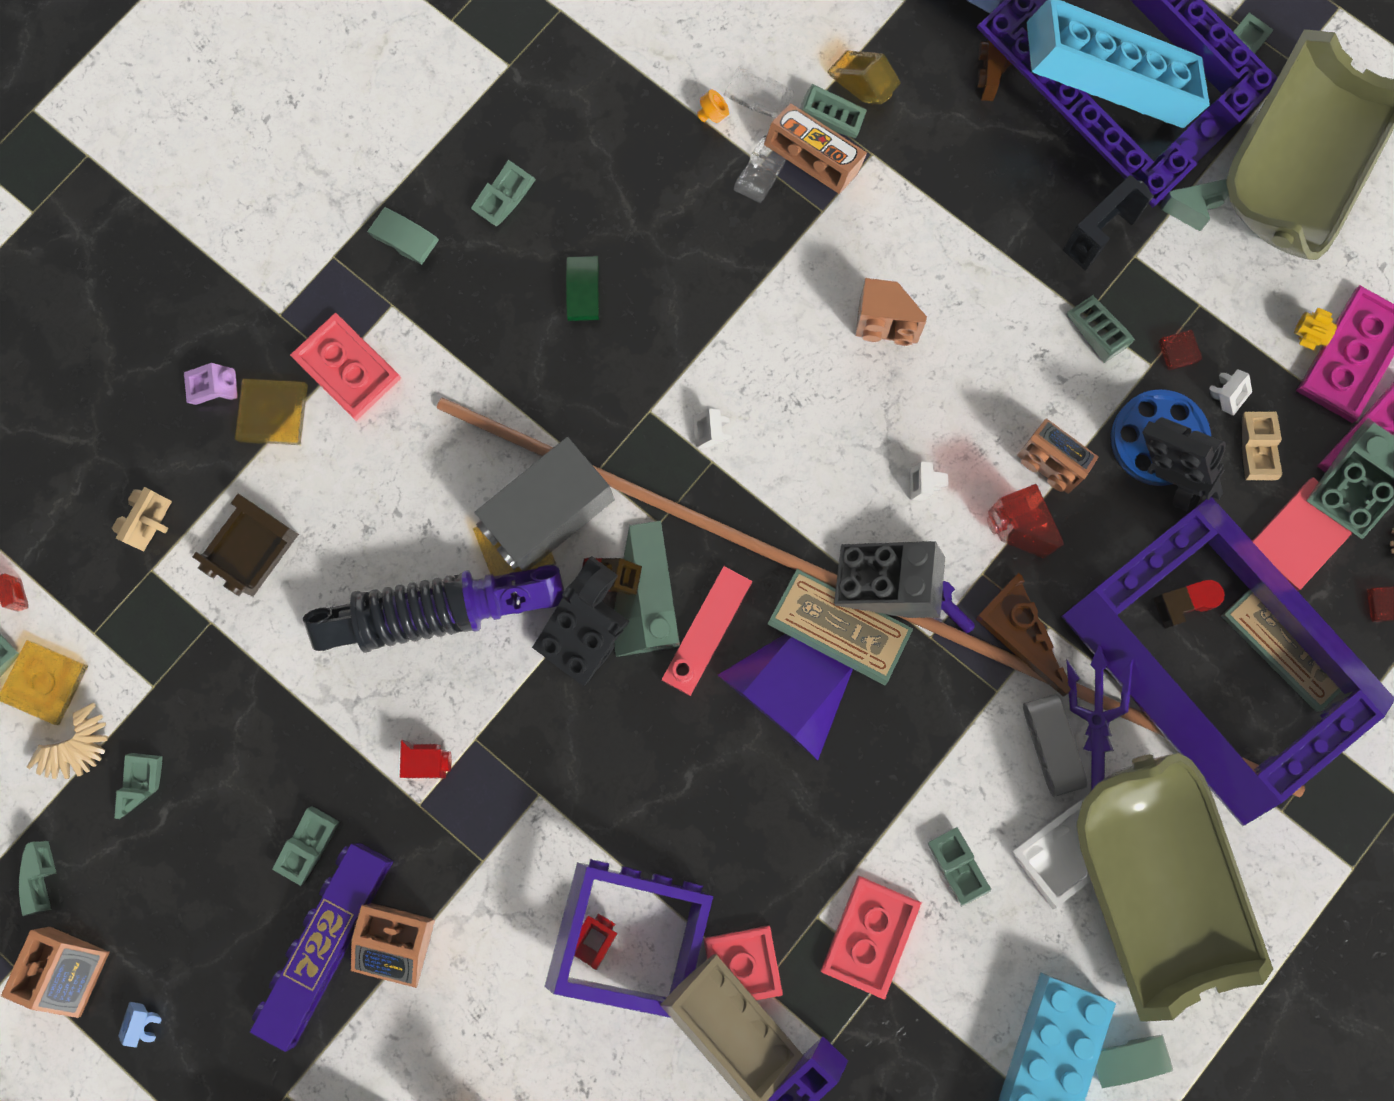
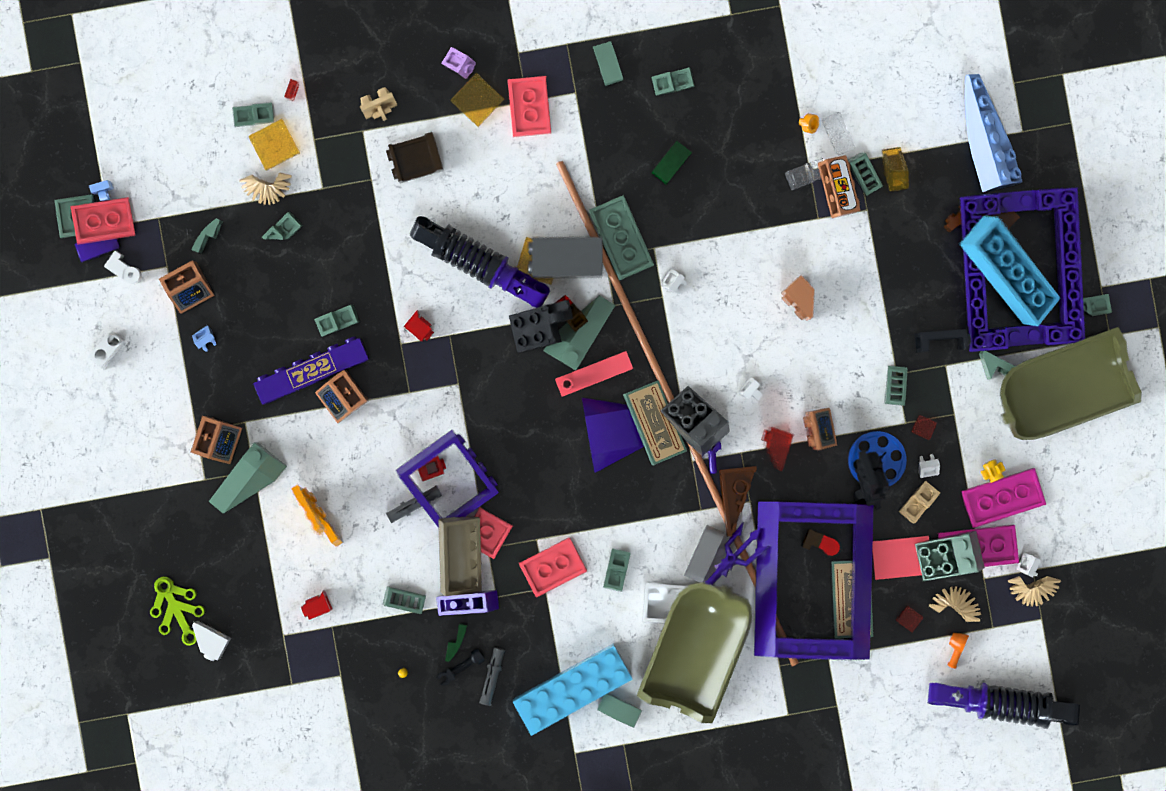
camera: 30 degrees right, 10 degrees up
none -> dark grey pin [386,485,442,523]
none -> sand green tile [588,195,654,281]

